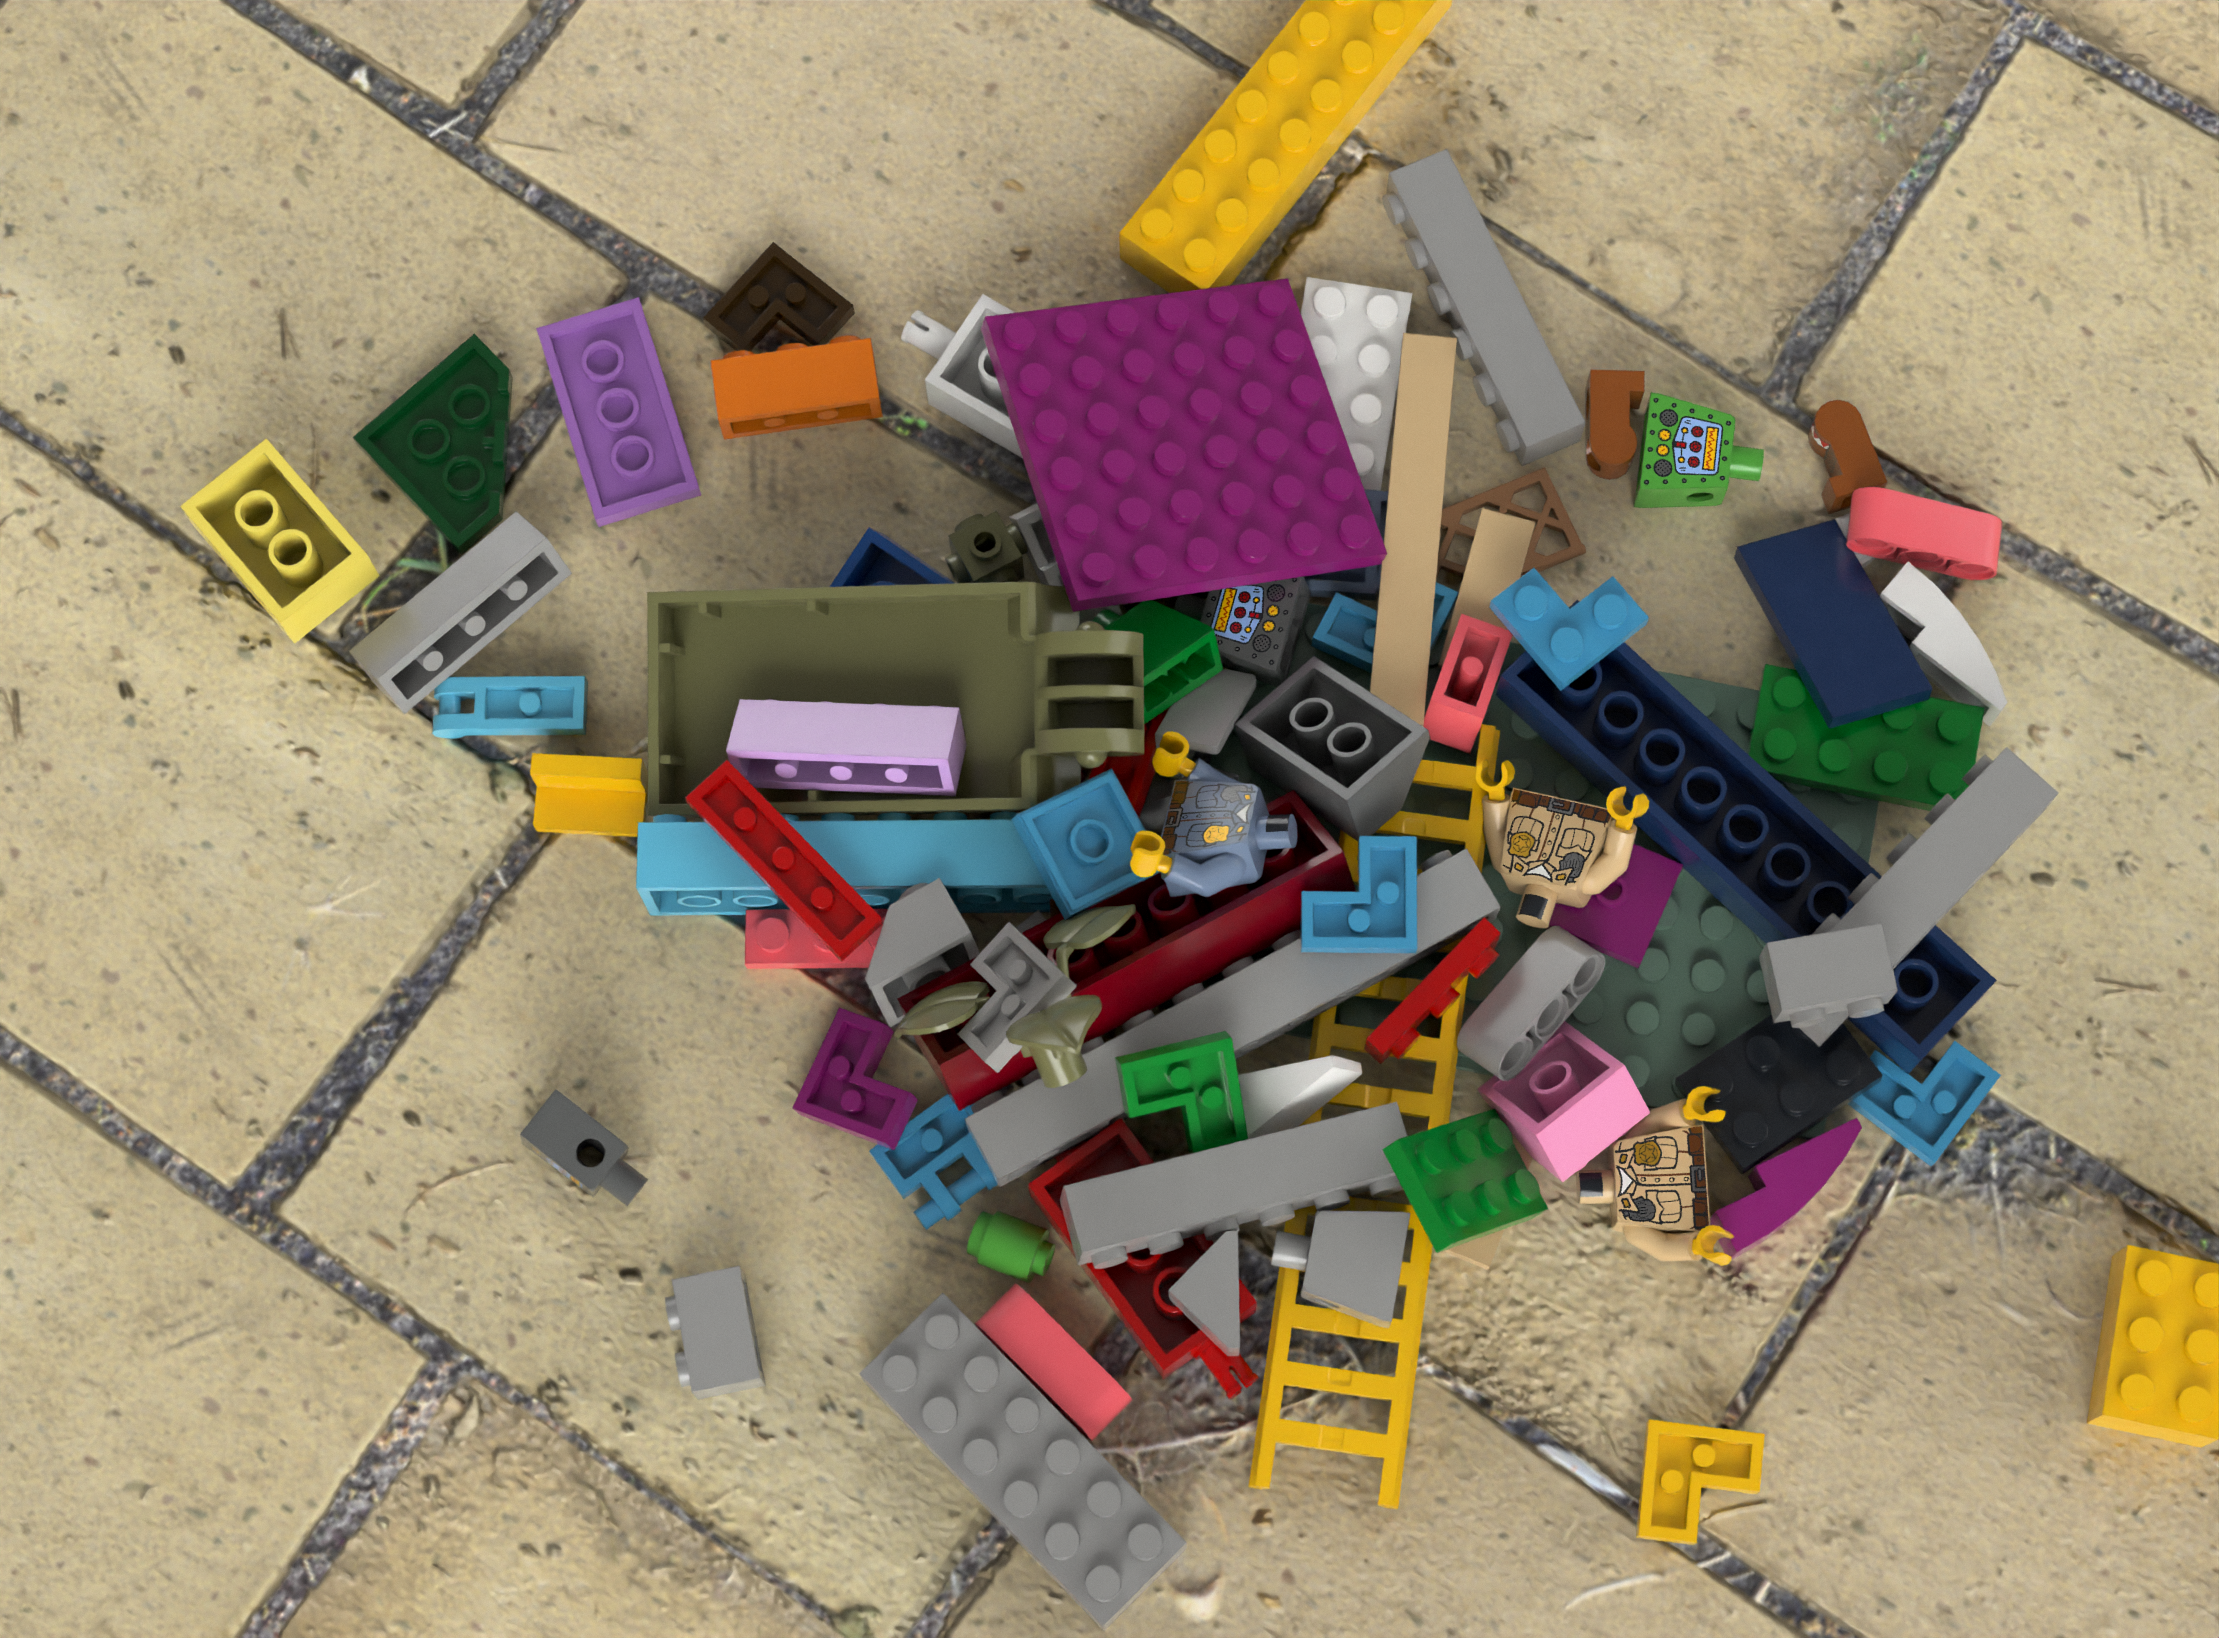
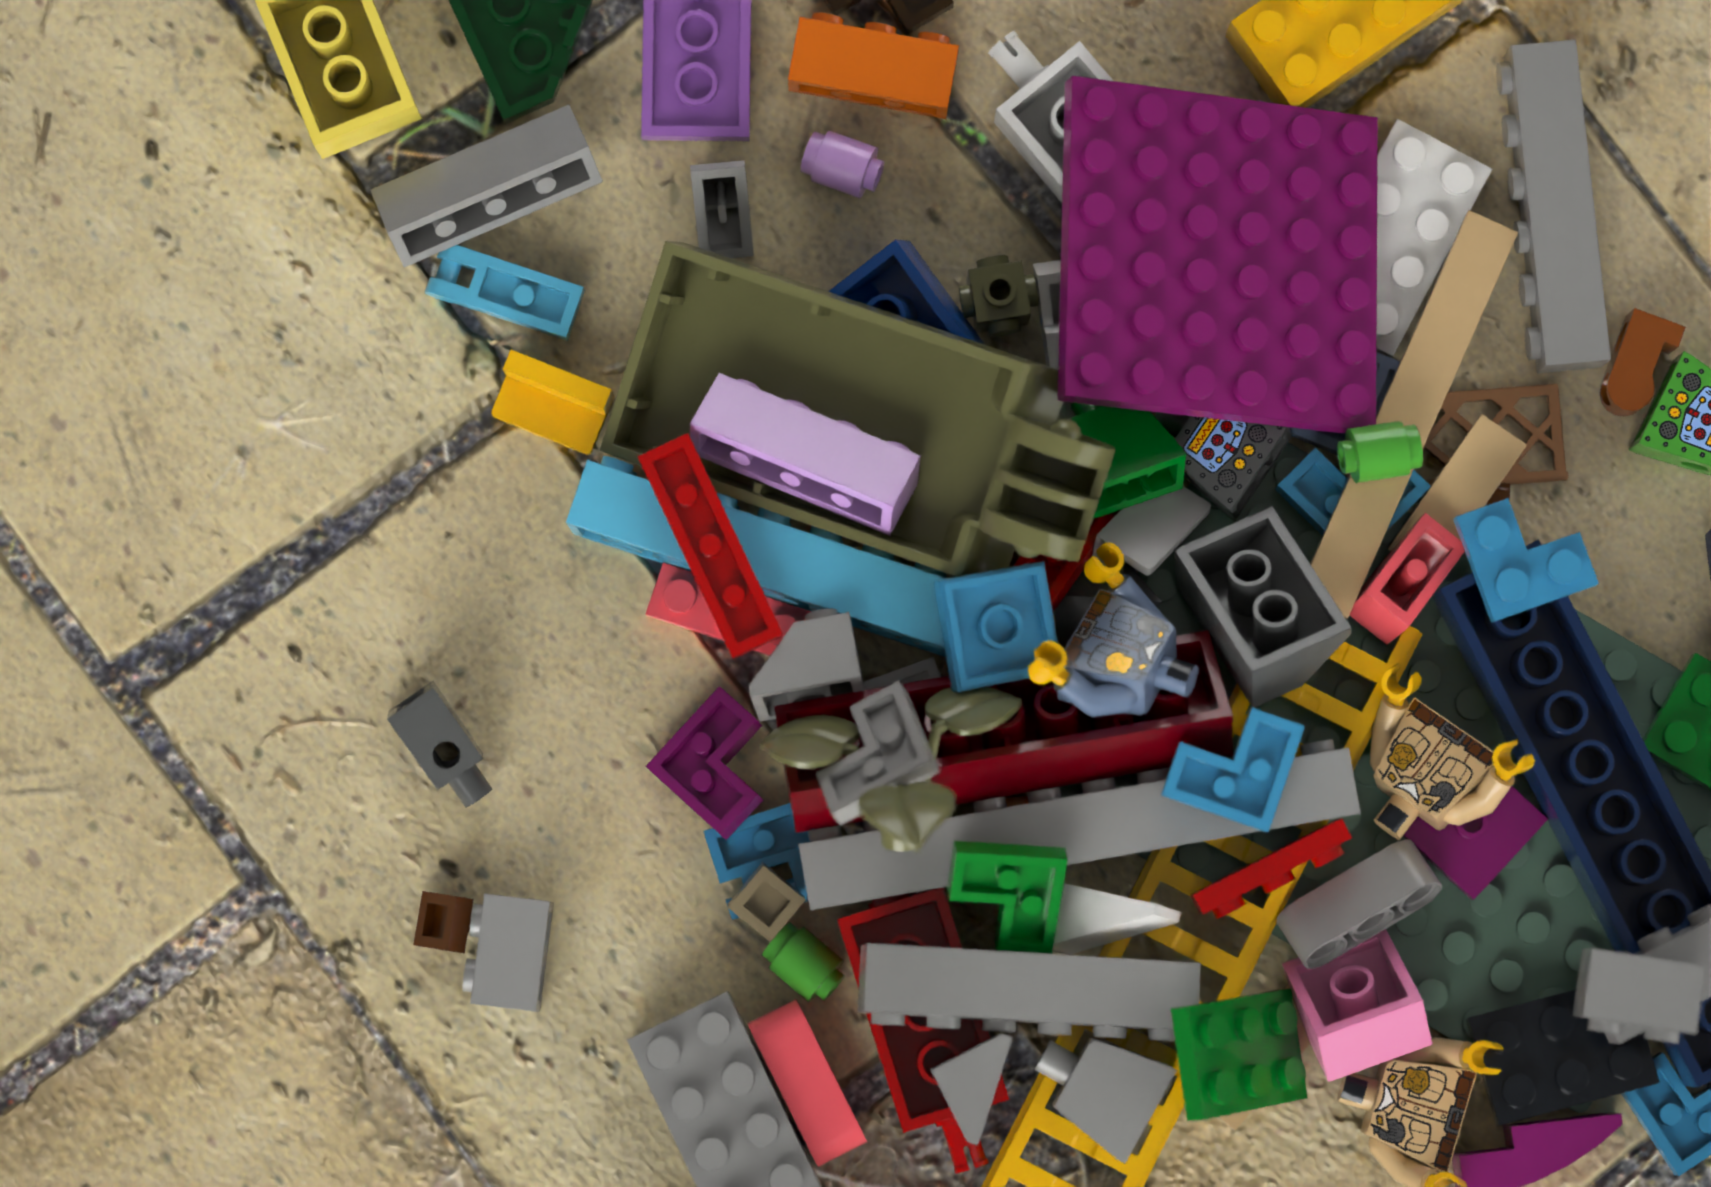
camera: 15 degrees right, 10 degrees up
none -> reddish brown plate [413,891,474,954]
none -> light grey slope [690,160,754,258]
none -> dark tan plate [727,862,806,942]
none -> lavender brick [800,130,884,198]
none -> bright green brick [1337,421,1423,483]

